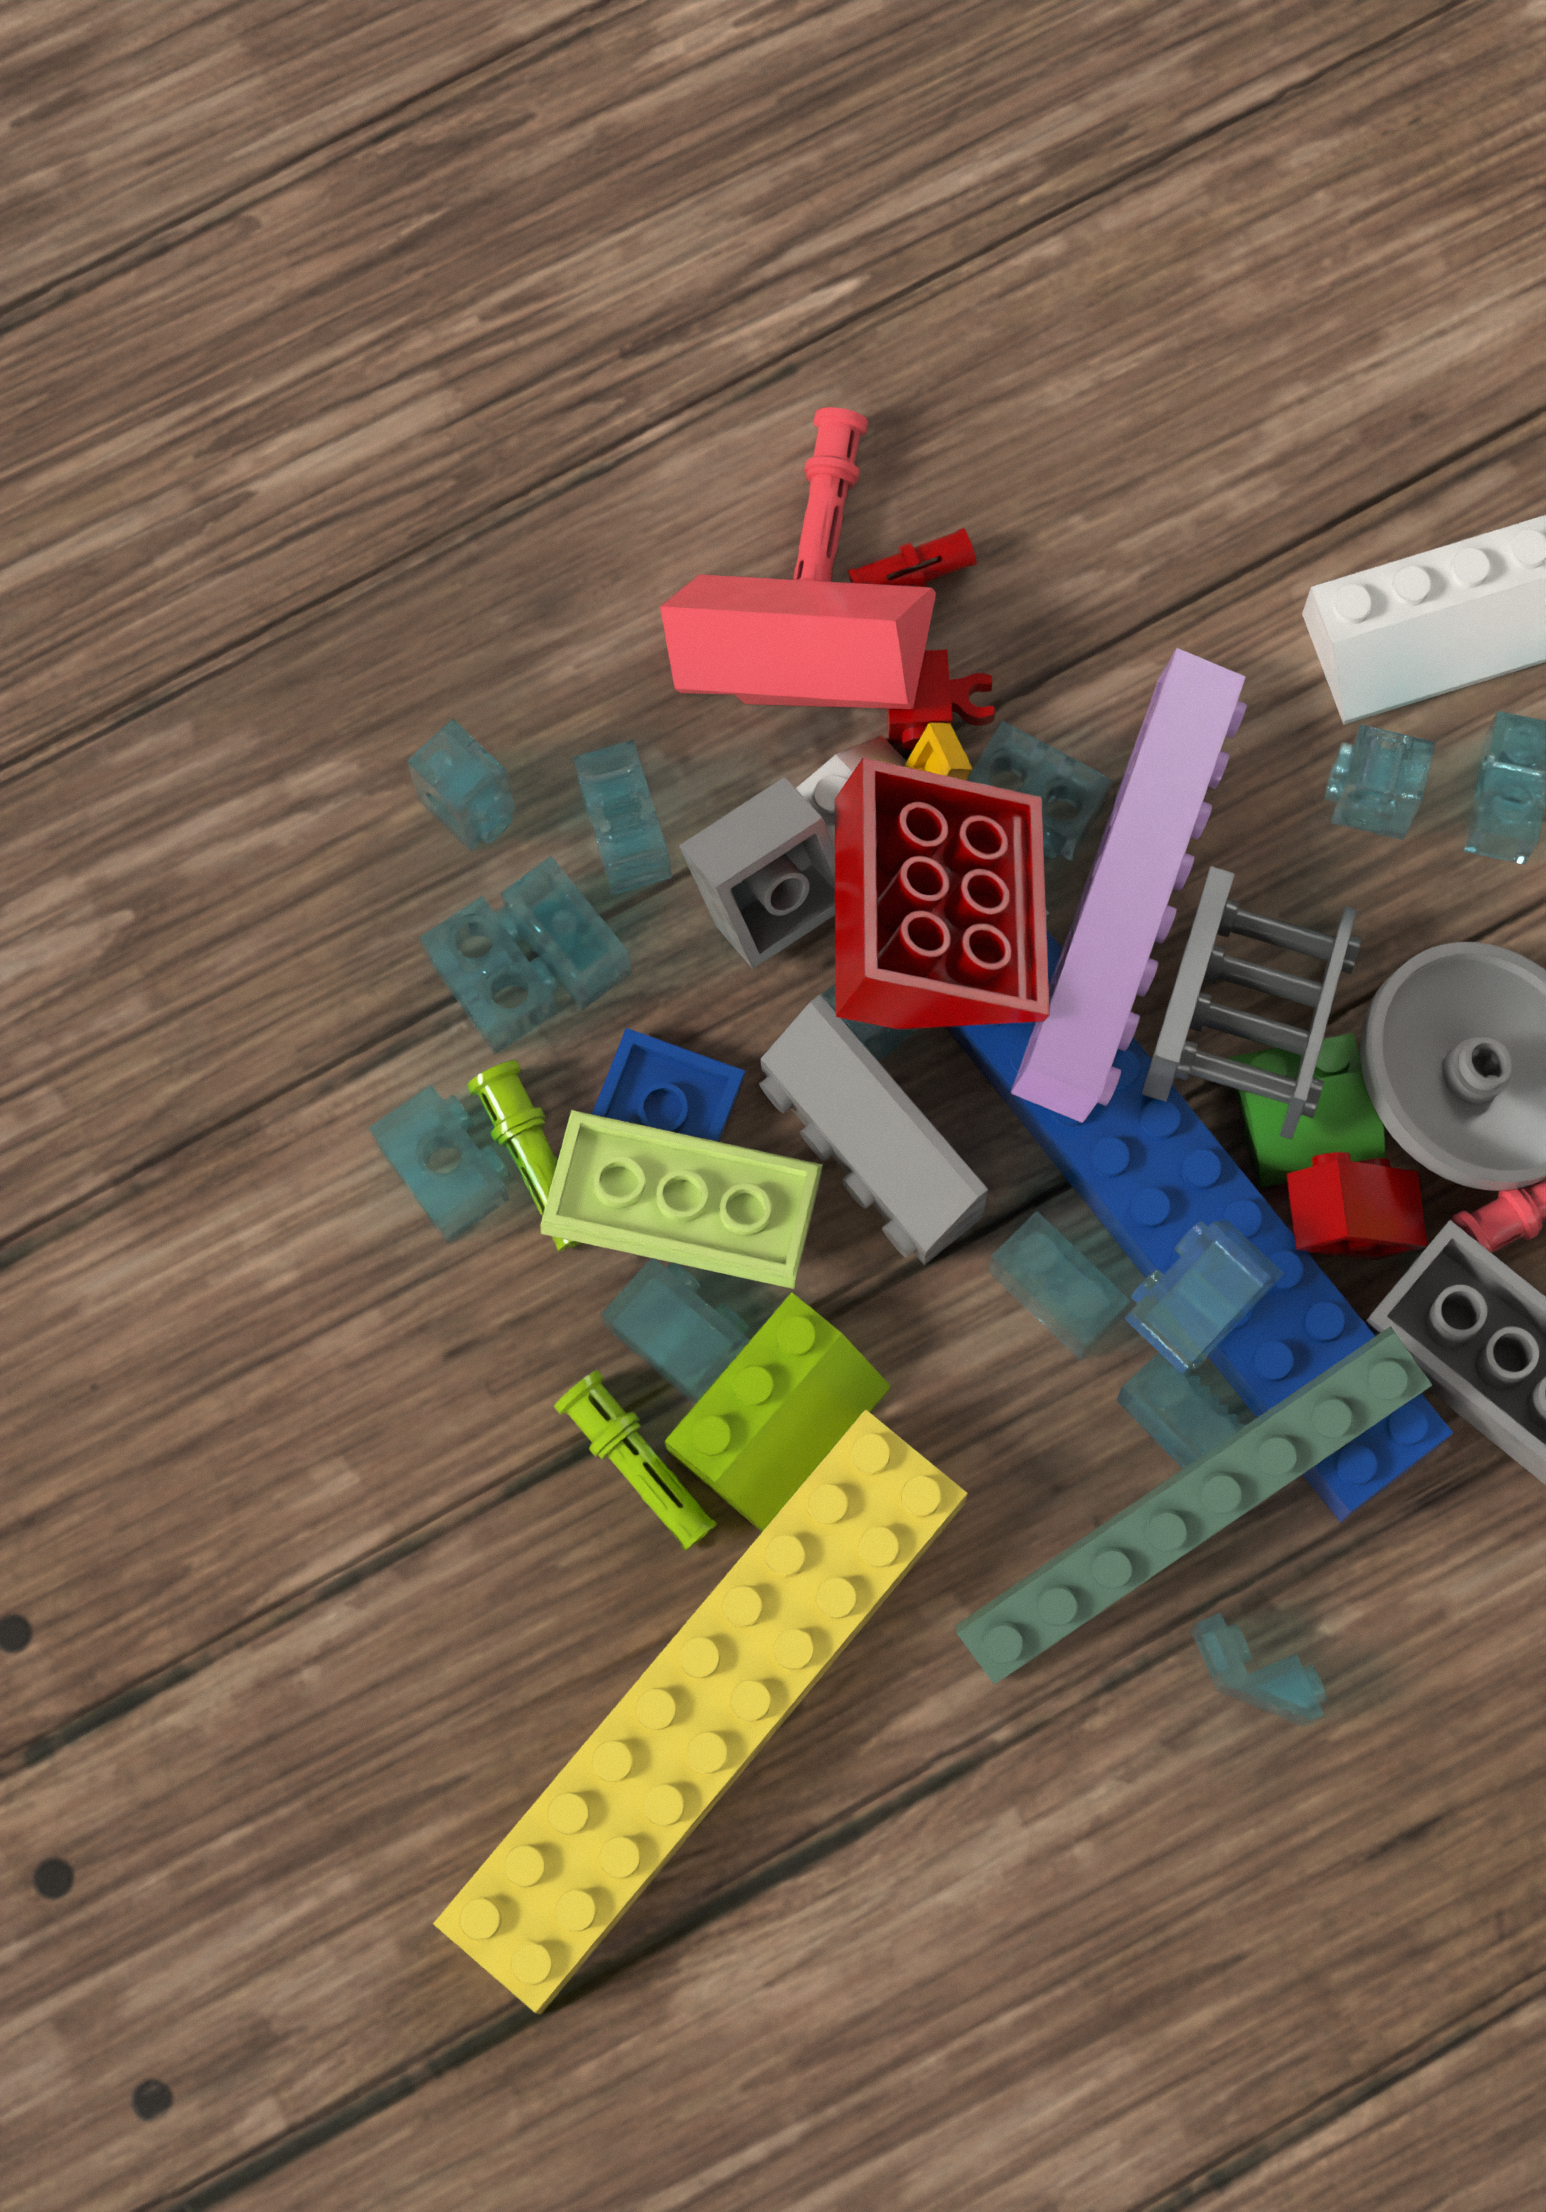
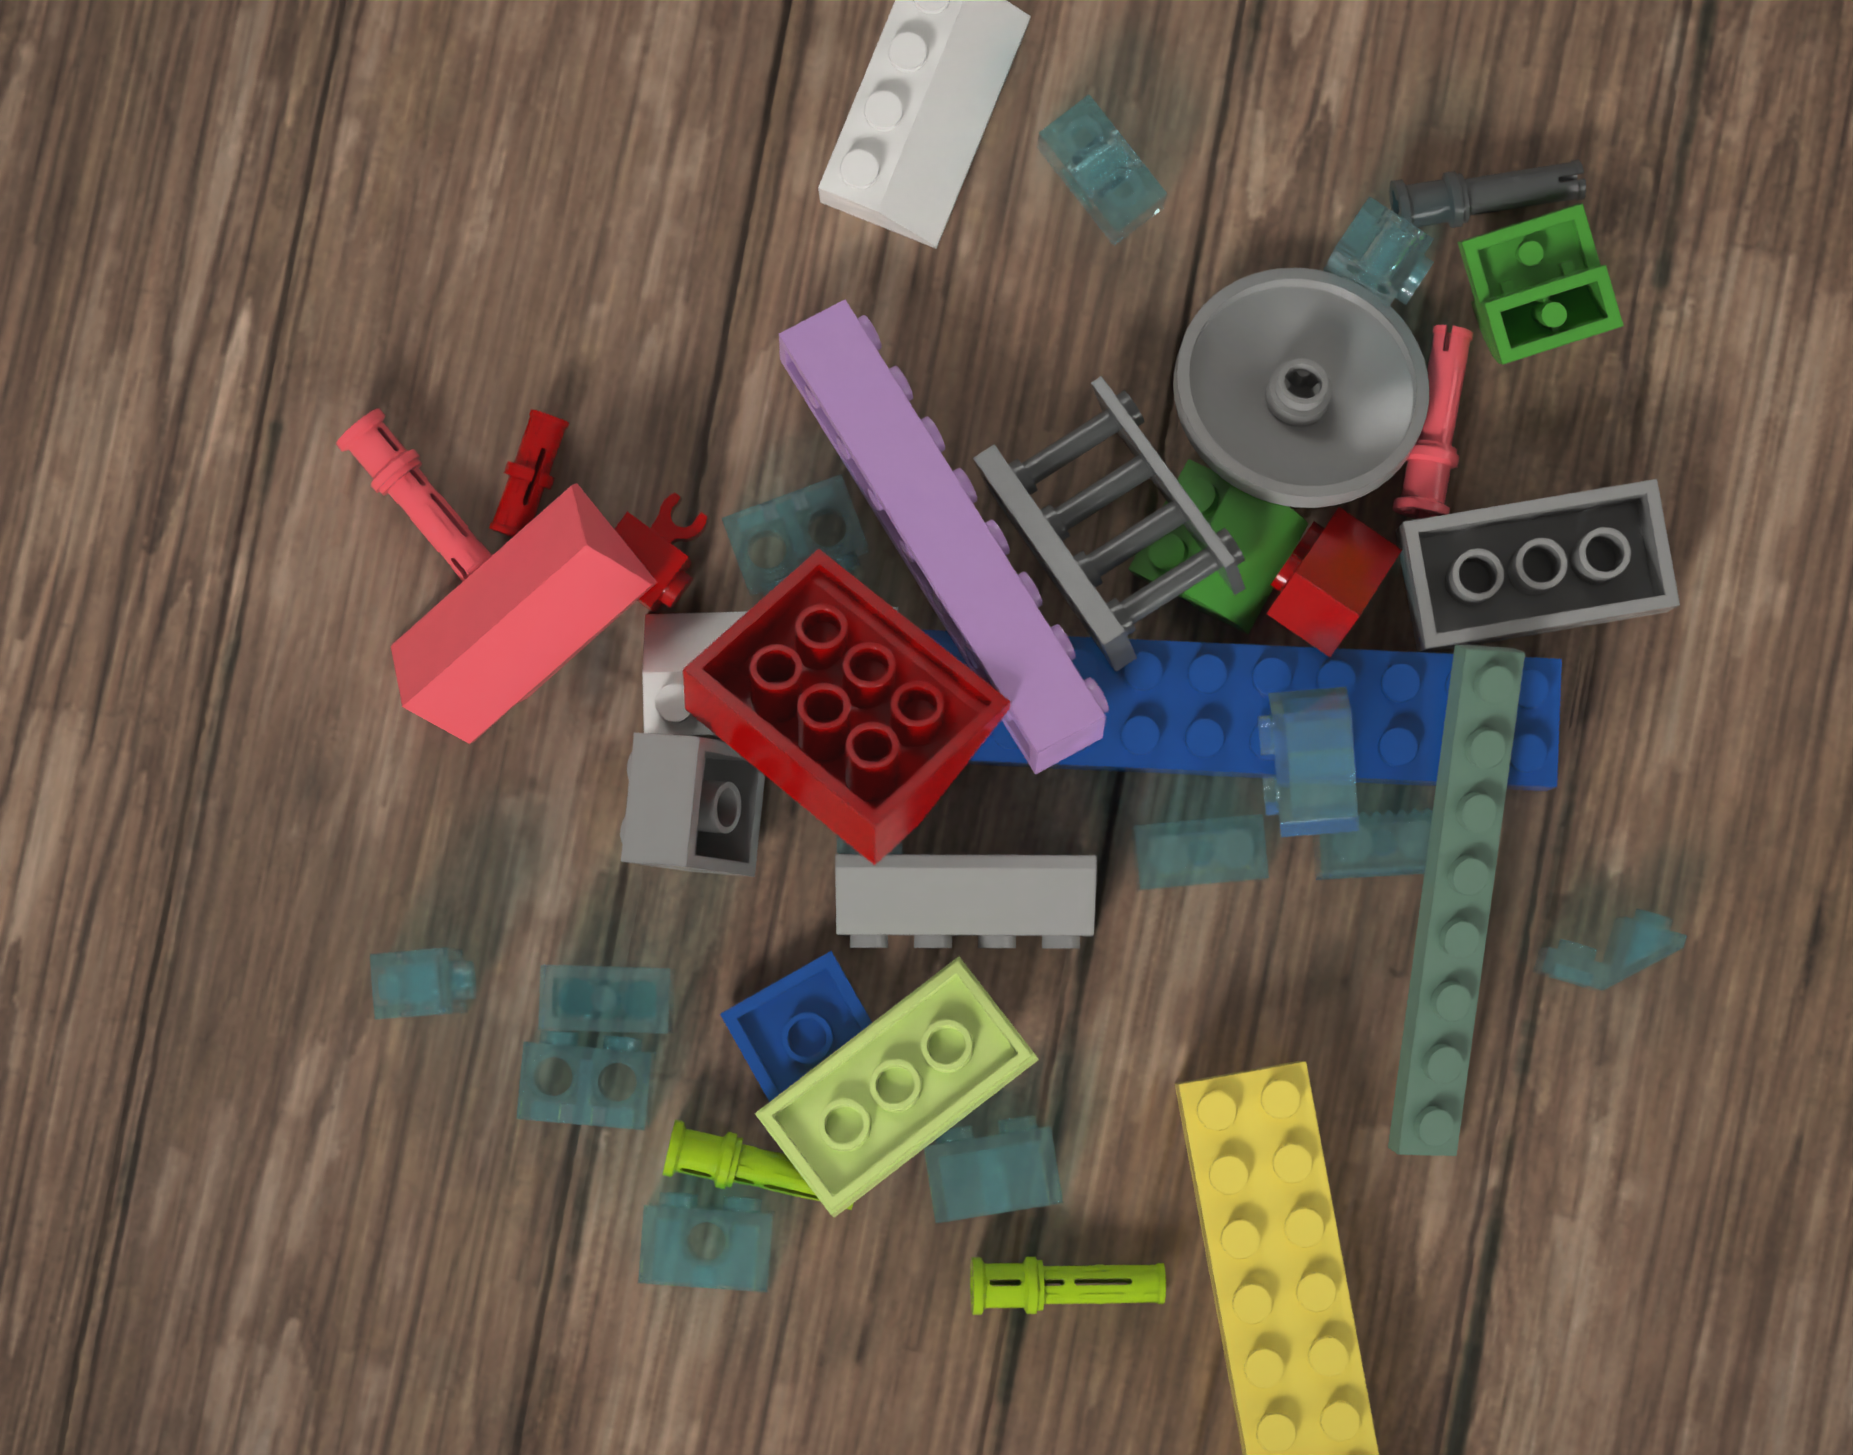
camera: 50 degrees left, 10 degrees up
clear light blue brick [573,739,672,895] -> none
lime slope [665,1292,891,1532] -> none
yellow plate [904,723,973,780] -> none
clear light blue brick [1324,724,1435,840] -> none

